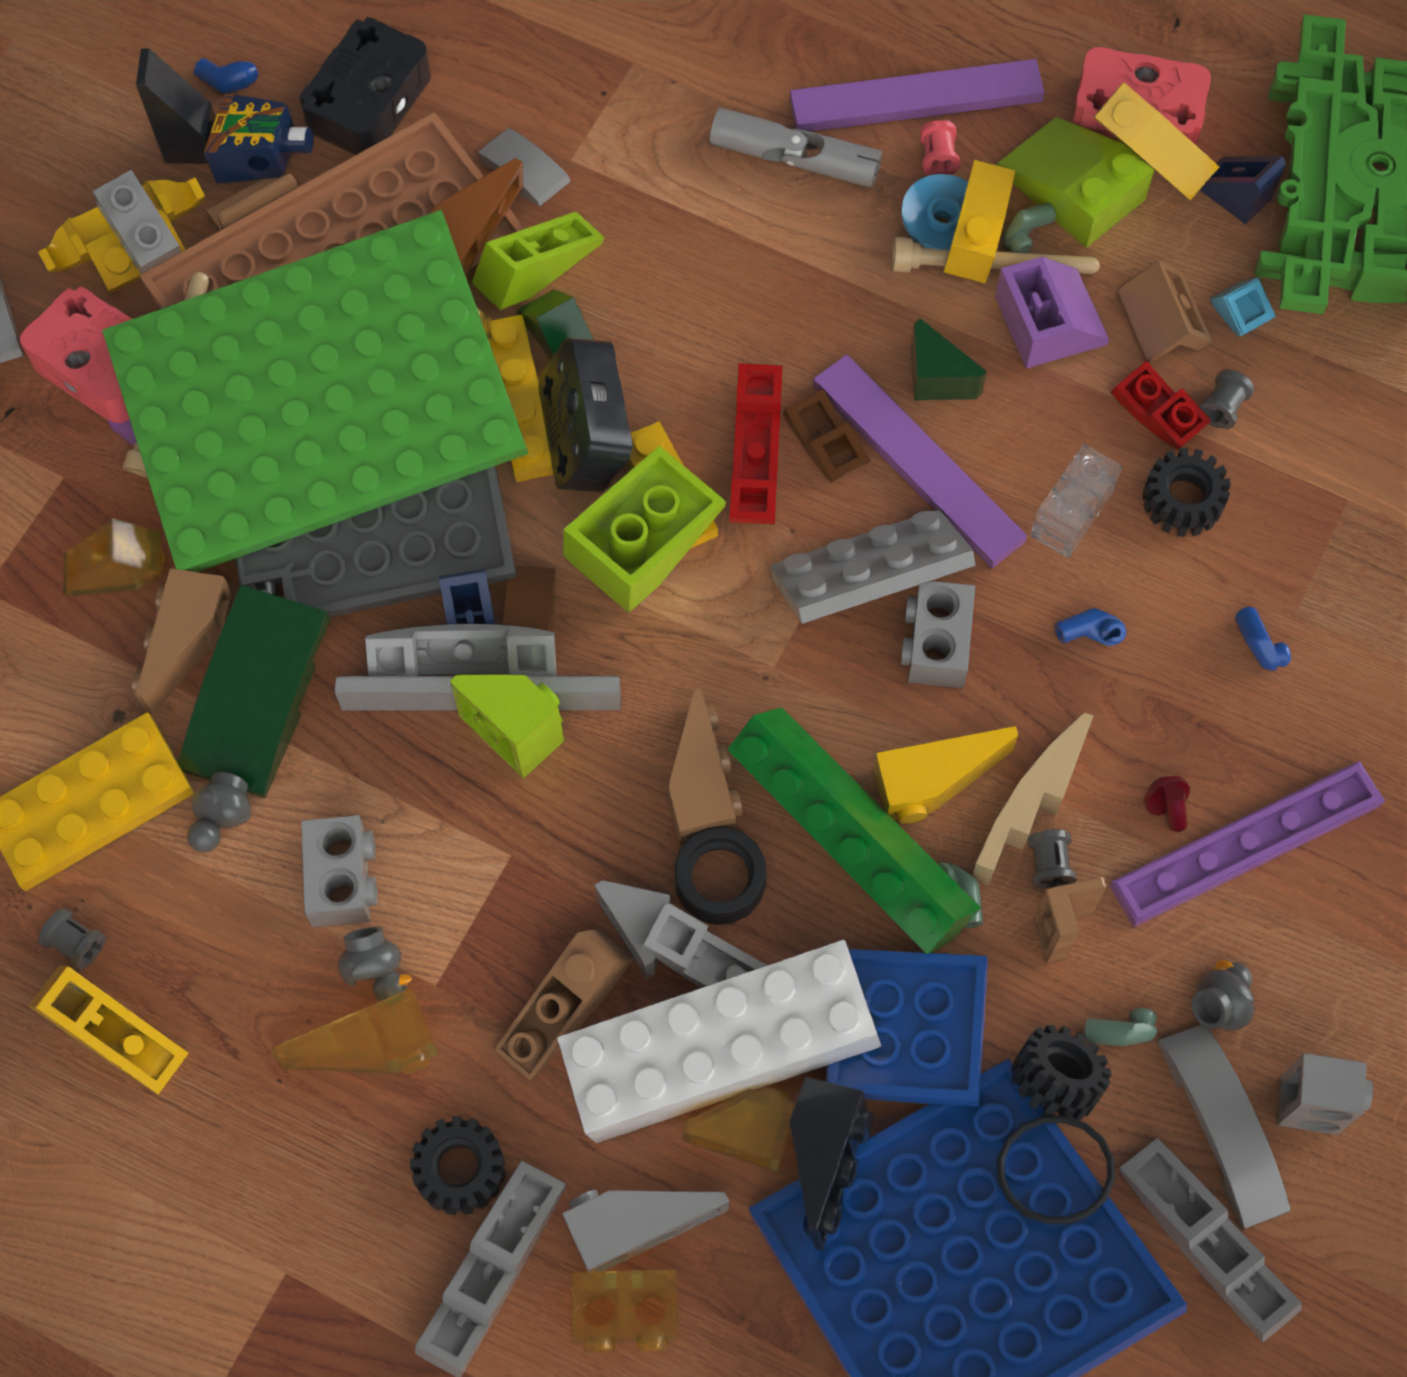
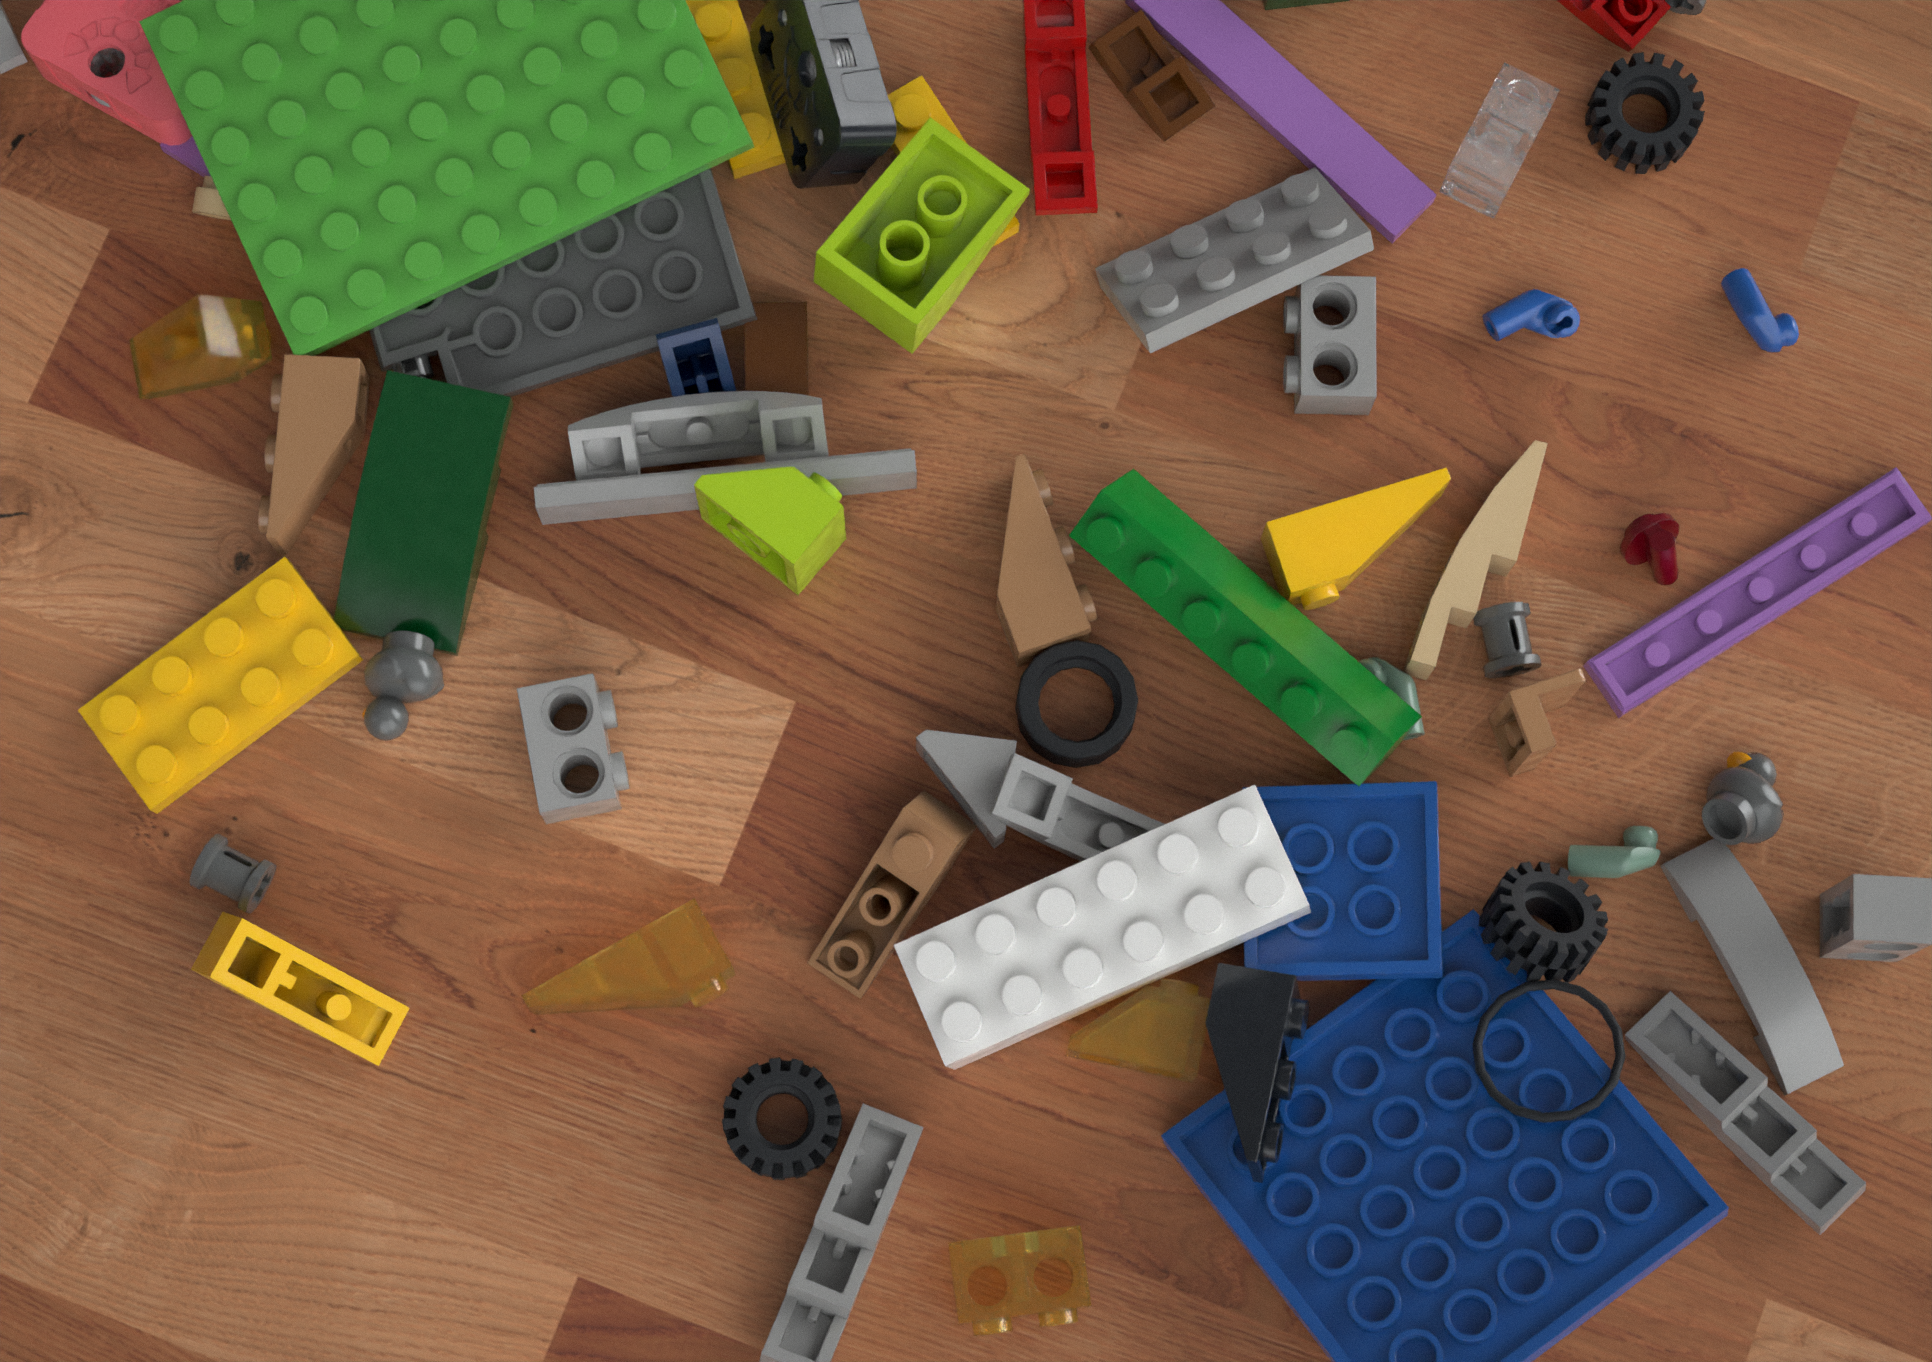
camera: 10 degrees left, 10 degrees up
dark grey animal [338,927,412,1005] -> none
light grey slope [562,1190,729,1278] -> none

